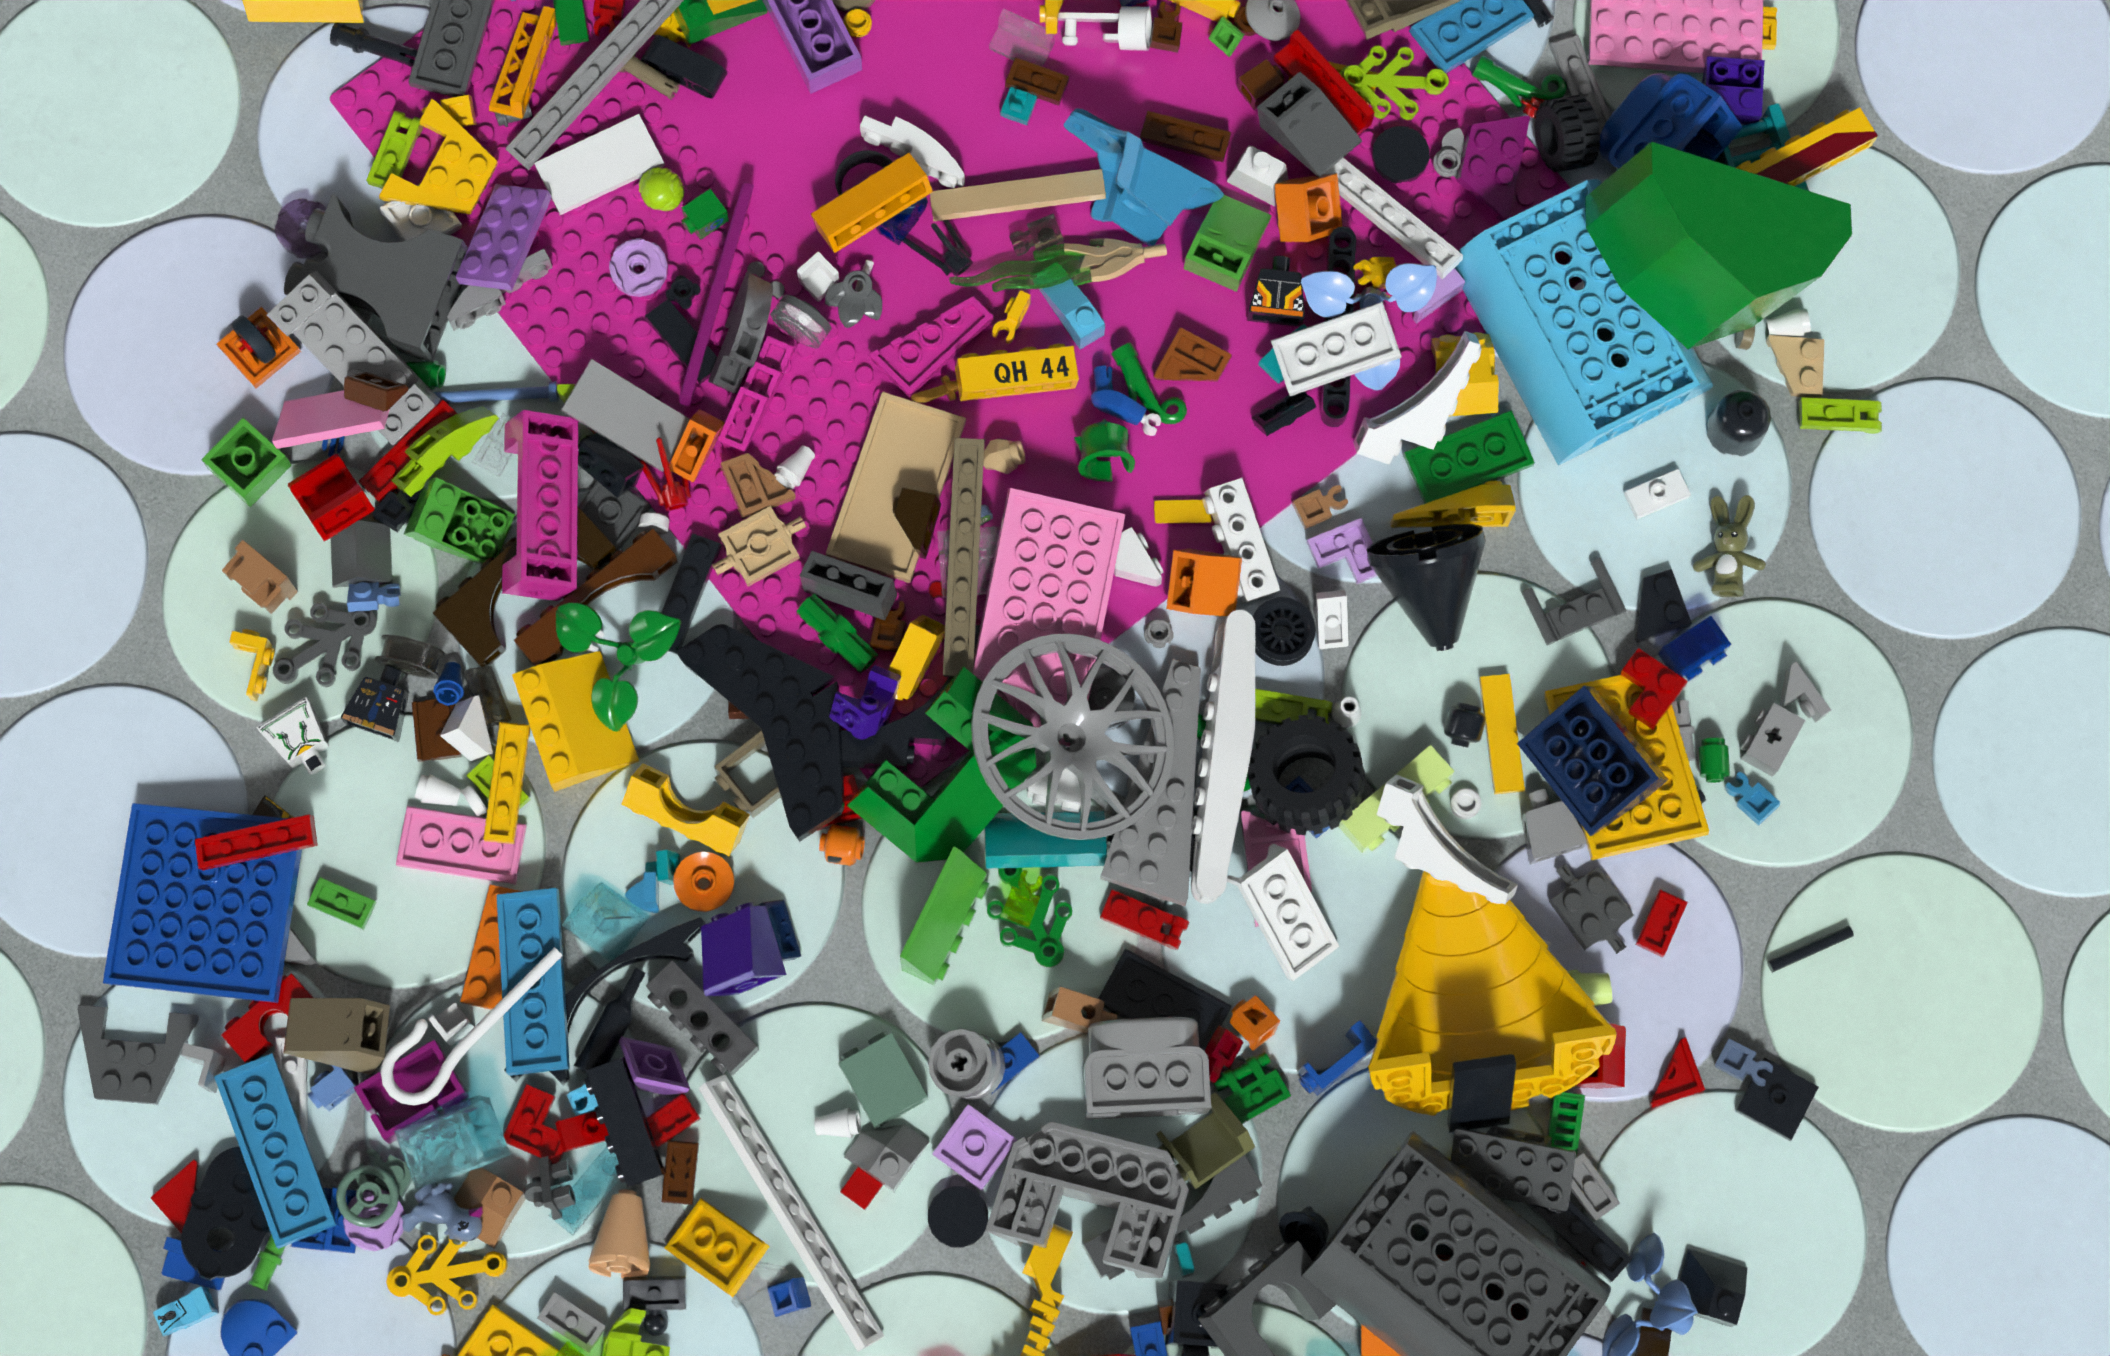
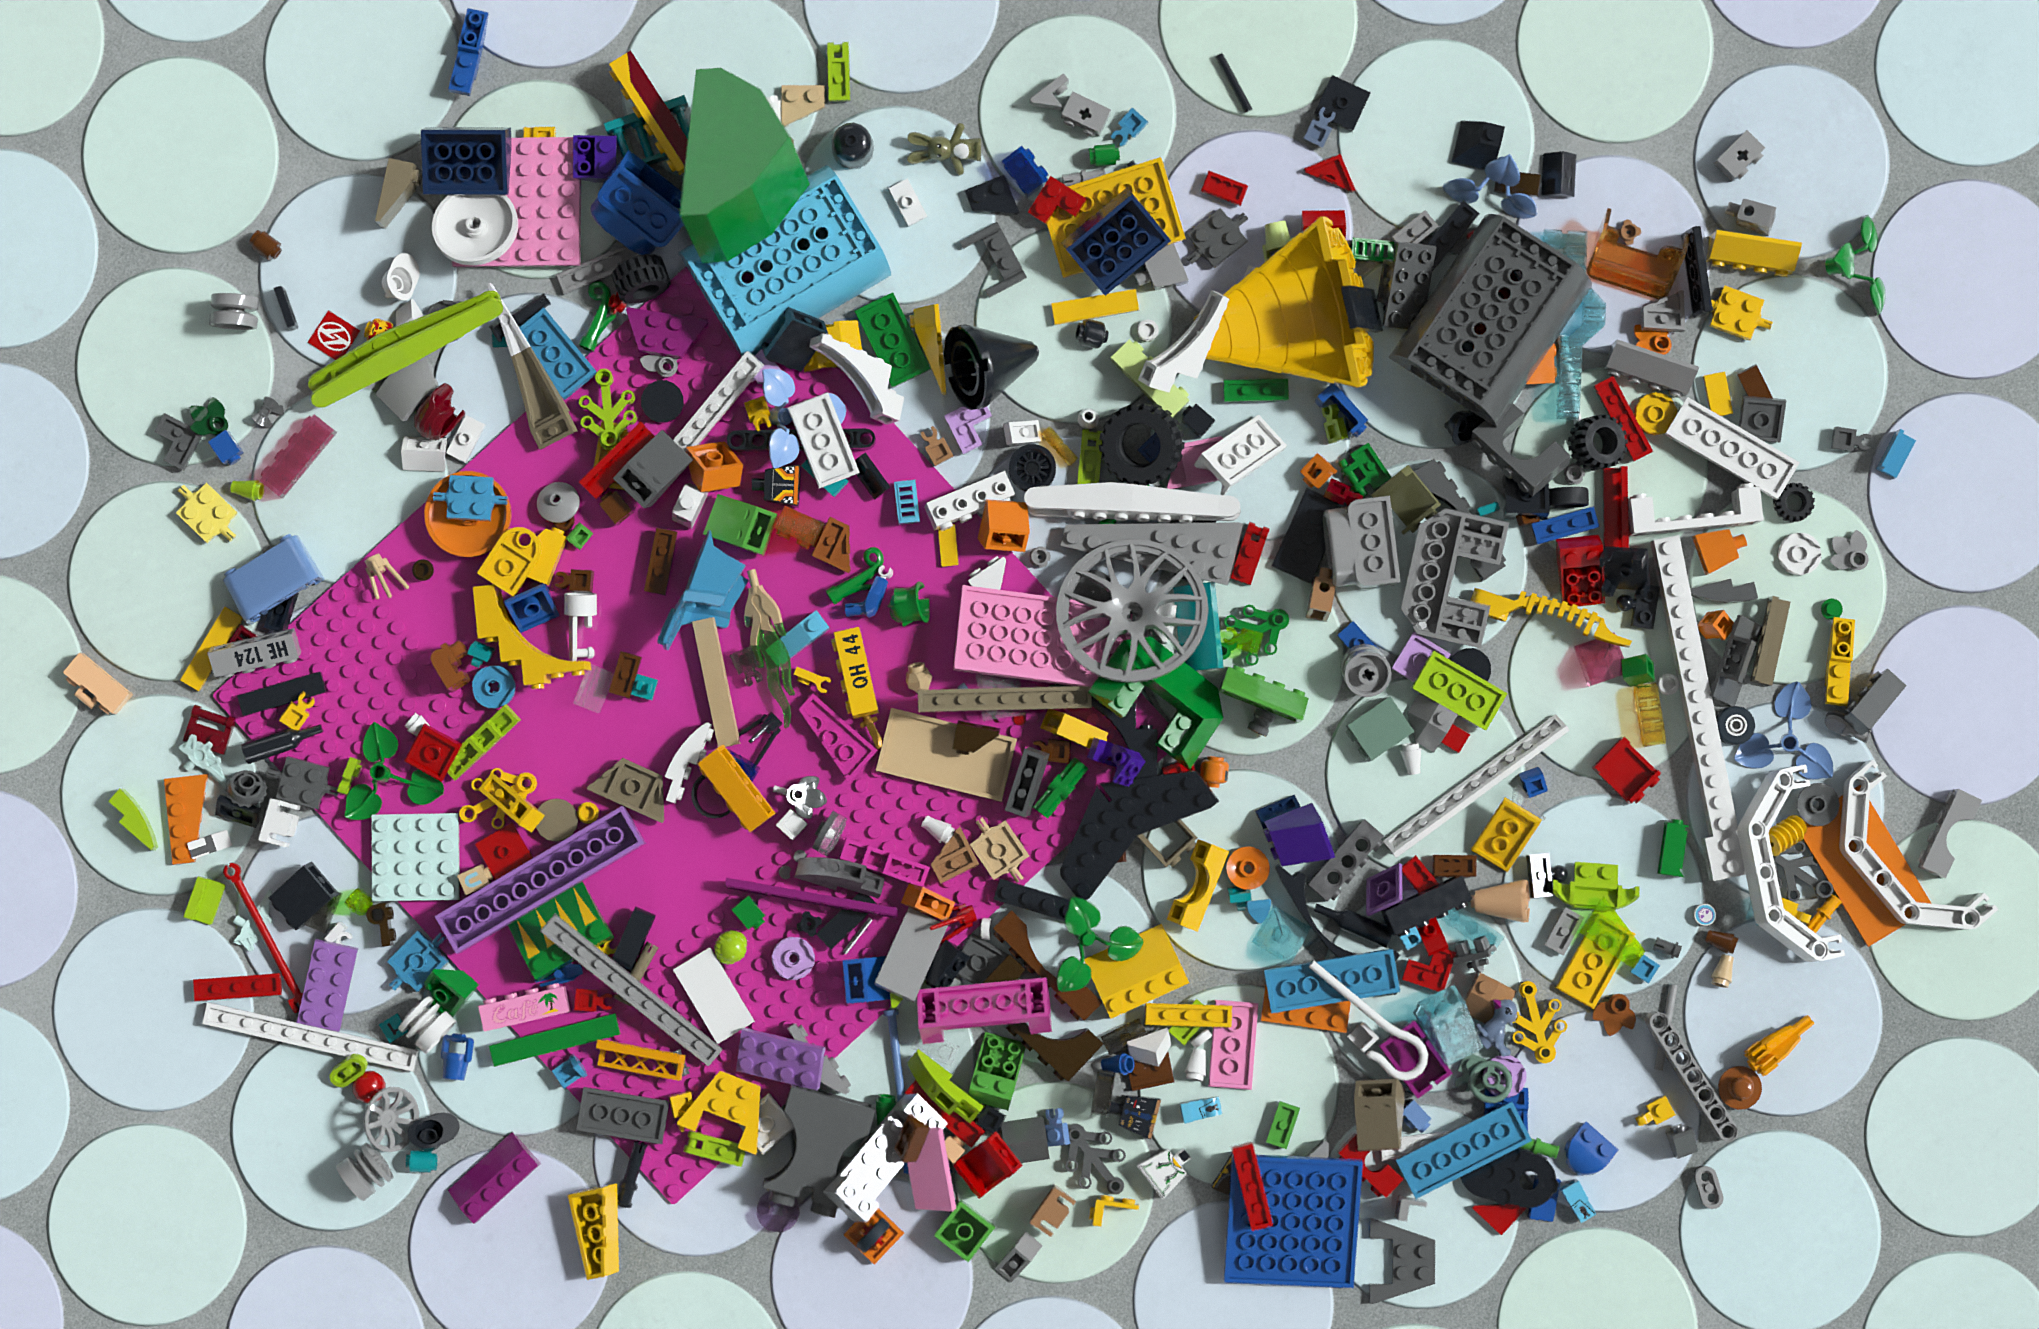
camera: 90 degrees left, 10 degrees up
none -> dark tan wing [587,758,665,823]
none -> black panel [762,307,828,372]
none -> clear orange slope [773,506,825,550]
none -> white piece [843,918,873,954]
none -> blue slope [843,956,891,1004]
none -> medium azure slope [894,480,920,525]
none -> light nougat plate [944,1135,966,1163]
none -> light grey slope [995,1232,1043,1282]
none -> clear yellow piece [1041,426,1078,466]
none -> medium azure leg [1179,1097,1223,1124]
none -> black brick [1181,404,1216,438]
none -> green plate [1223,378,1289,402]
none -> dark grey wheel [1247,708,1276,737]
none -> lime plate [1321,404,1348,444]
none -> lime plate [1411,650,1508,731]

